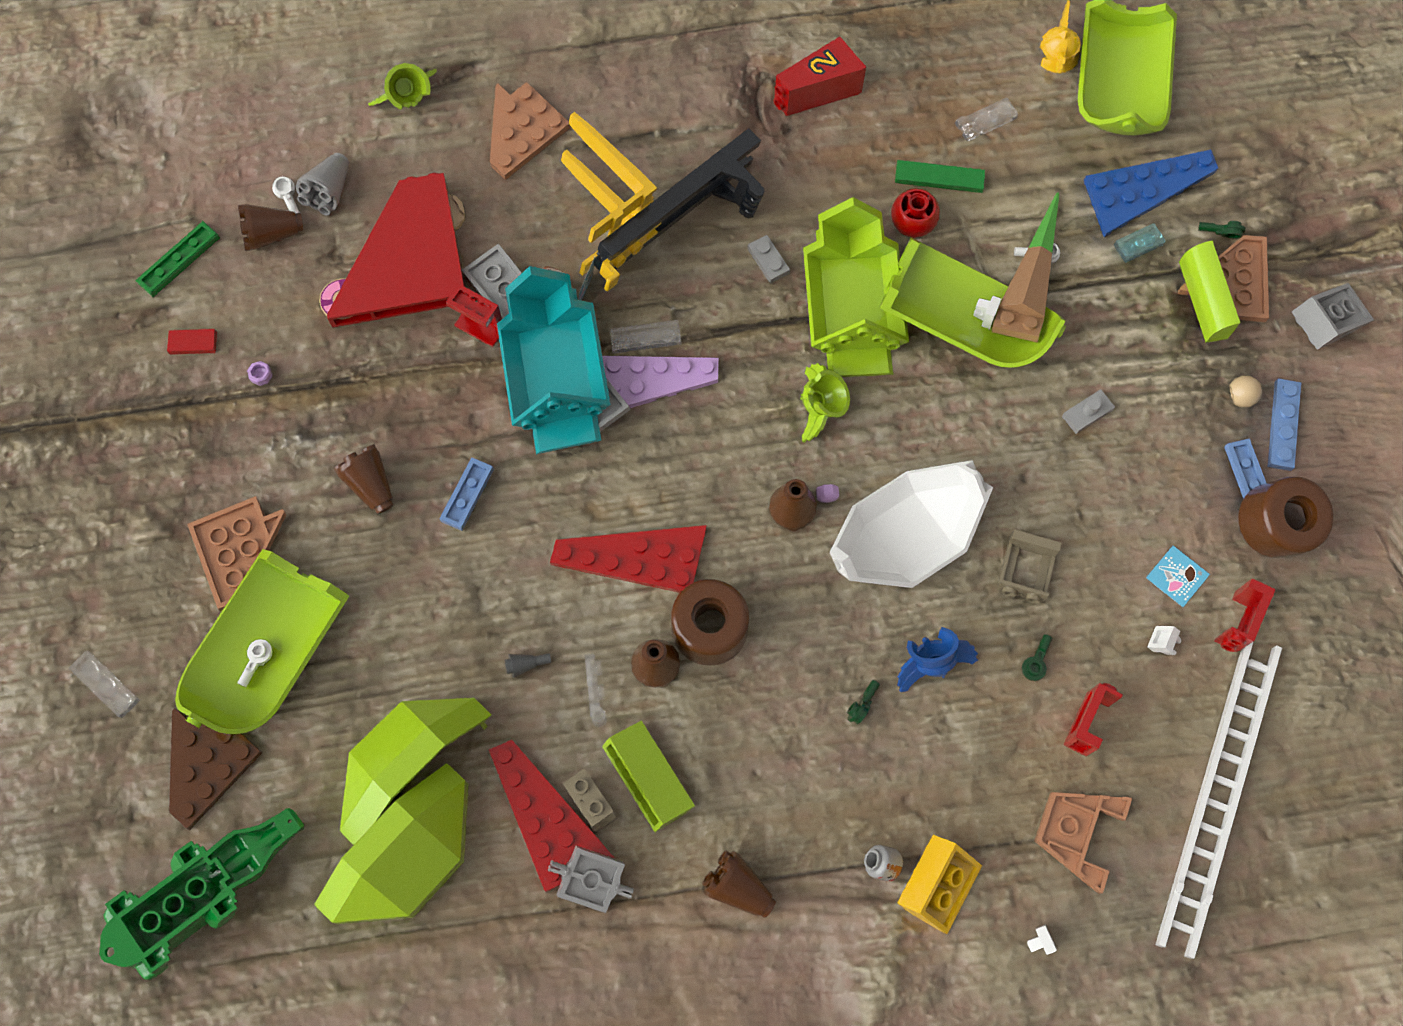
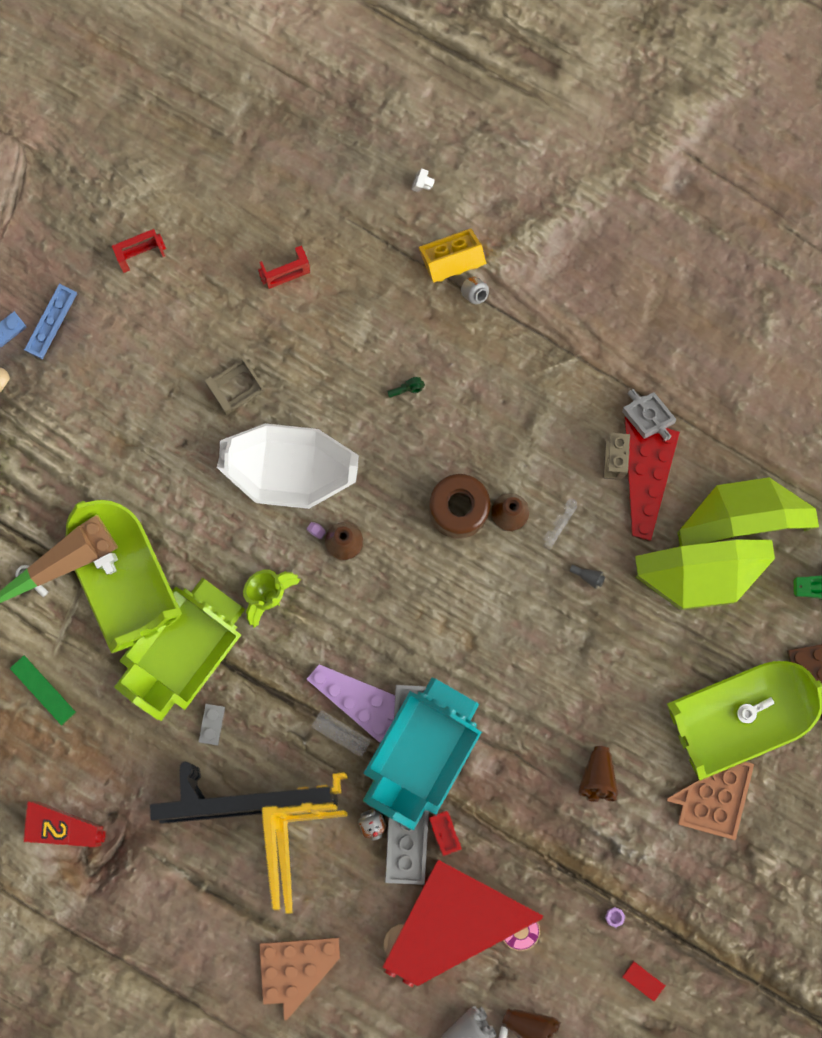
camera: 145 degrees left, 10 degrees up
medium blue plate [440,457,494,531] -> none
red wing [550,525,707,593] -> none
medium azure sticker [578,256,595,301] -> none
lime brick [602,720,695,832] -> none
reddish brown cone [702,850,776,918] -> none
red wheel [891,188,940,238] -> none
blue helmet [897,627,978,692] -> none
dark green plate [1021,634,1053,681] -> none
nougat wing [1034,792,1132,894] -> none
light grey tile [1062,389,1115,434] -> none
medium azure sticker [1146,546,1210,607] -> none
white tile [1147,626,1181,655] -> none
white ladder [1155,642,1282,959] -> none
reddish brown piece [1238,476,1334,558] -> none

